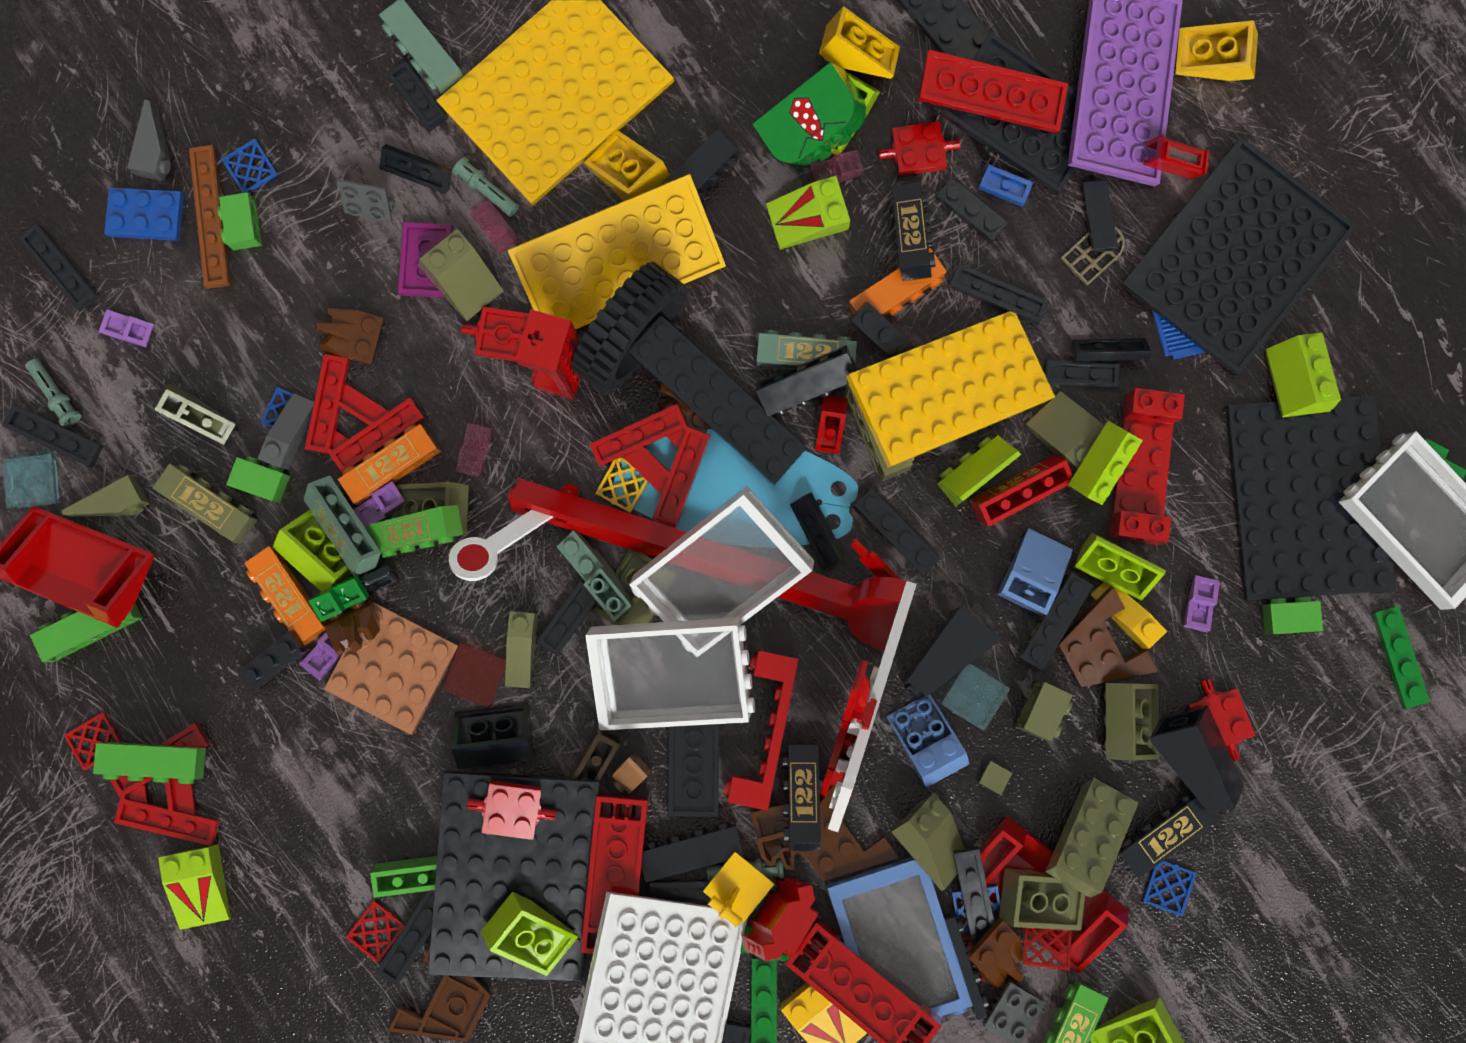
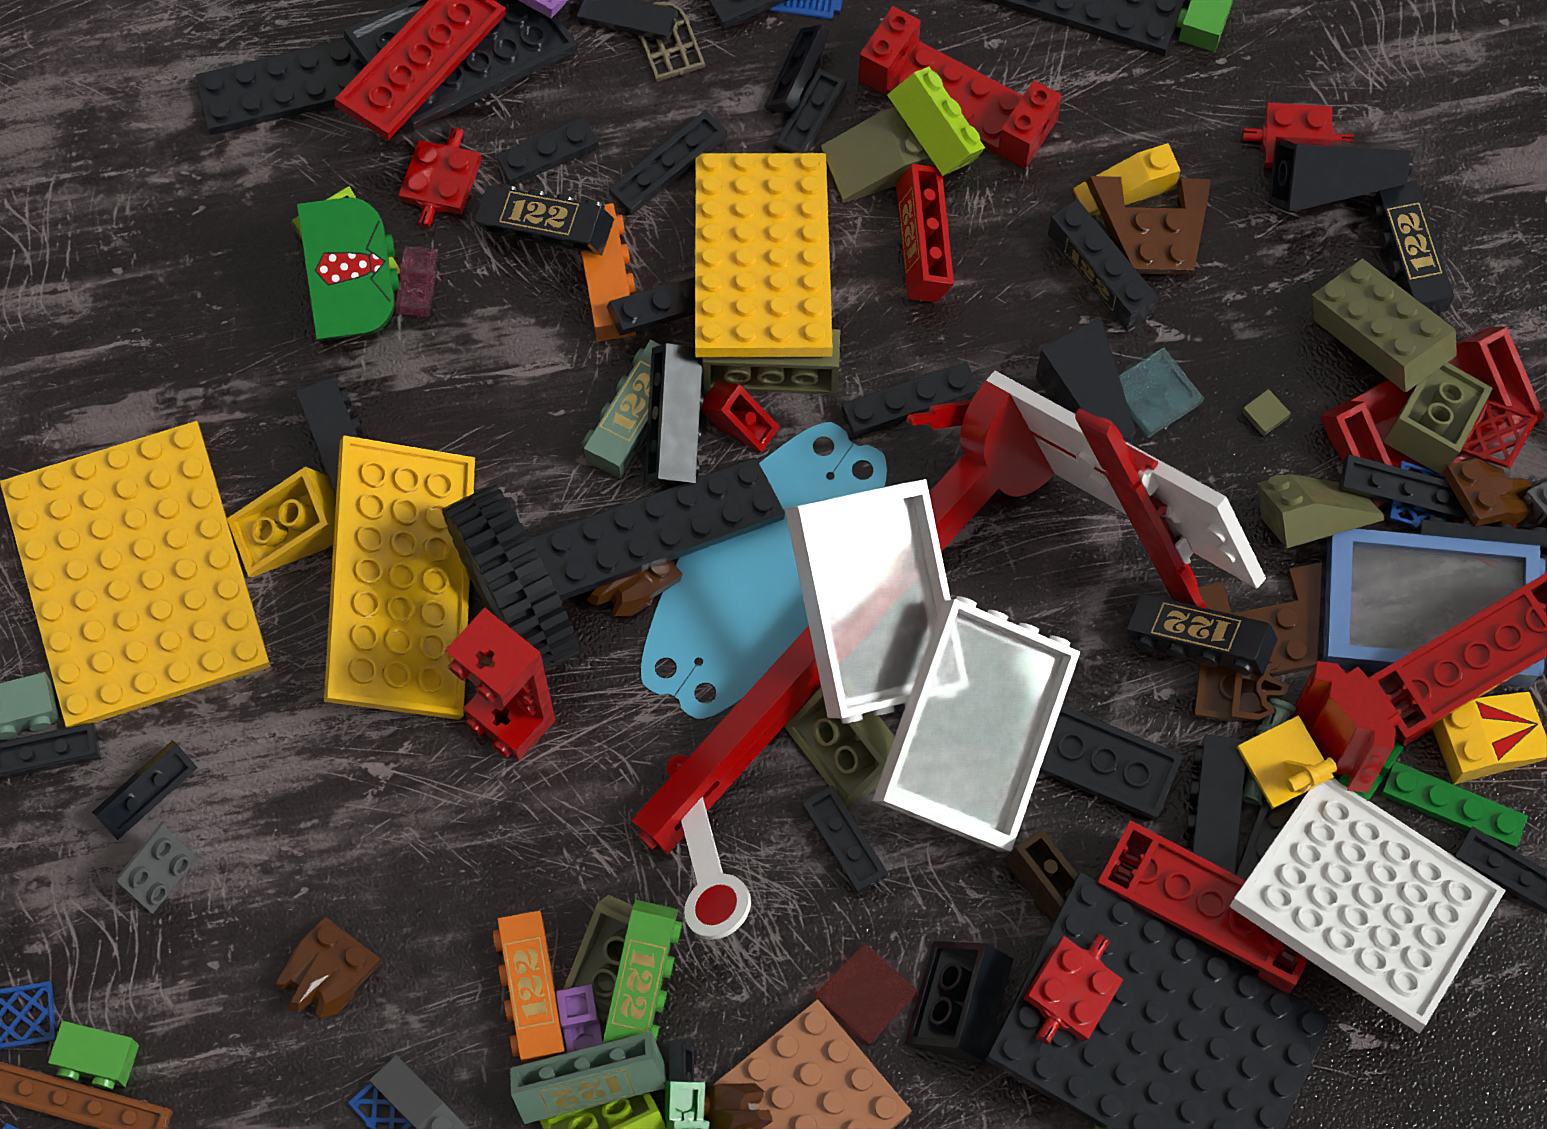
camera: 70 degrees left, 15 degrees down
red plate [305,354,425,472] -> none
magenta plate [398,222,453,298] -> none
olive slope [418,229,503,322] -> none
sand green pin [452,157,519,217] -> none
clear pink slope [456,422,493,477] -> none
red plate [461,307,542,362] -> none
clear pink slope [470,200,519,254] -> none
lime slope [480,892,578,976] -> none
olive slope [505,611,538,688] -> none
sand green slope [557,530,633,622] -> none
red plate [590,404,712,528] -> none
yellow window [595,458,648,513] -> none
medium nougat slope [612,753,652,794] -> none
red plate [724,651,798,811] -> none
lime slope [766,176,850,250] -> none
black plate [790,492,846,570] -> none
yellow slope [819,6,900,79] -> none
medium blue slope [886,695,969,788] -> none
lime slope [937,435,1021,507] -> none
blue plate [978,165,1033,207] -> none
medium blue slope [996,528,1073,616] -> none
olive brick [1015,682,1073,742] -> none
lime slope [1074,533,1166,601] -> none
olive slope [1104,683,1159,761] -> none
blue window [1142,861,1197,917] -> none
medium lavender slope [1183,575,1220,632] -> none

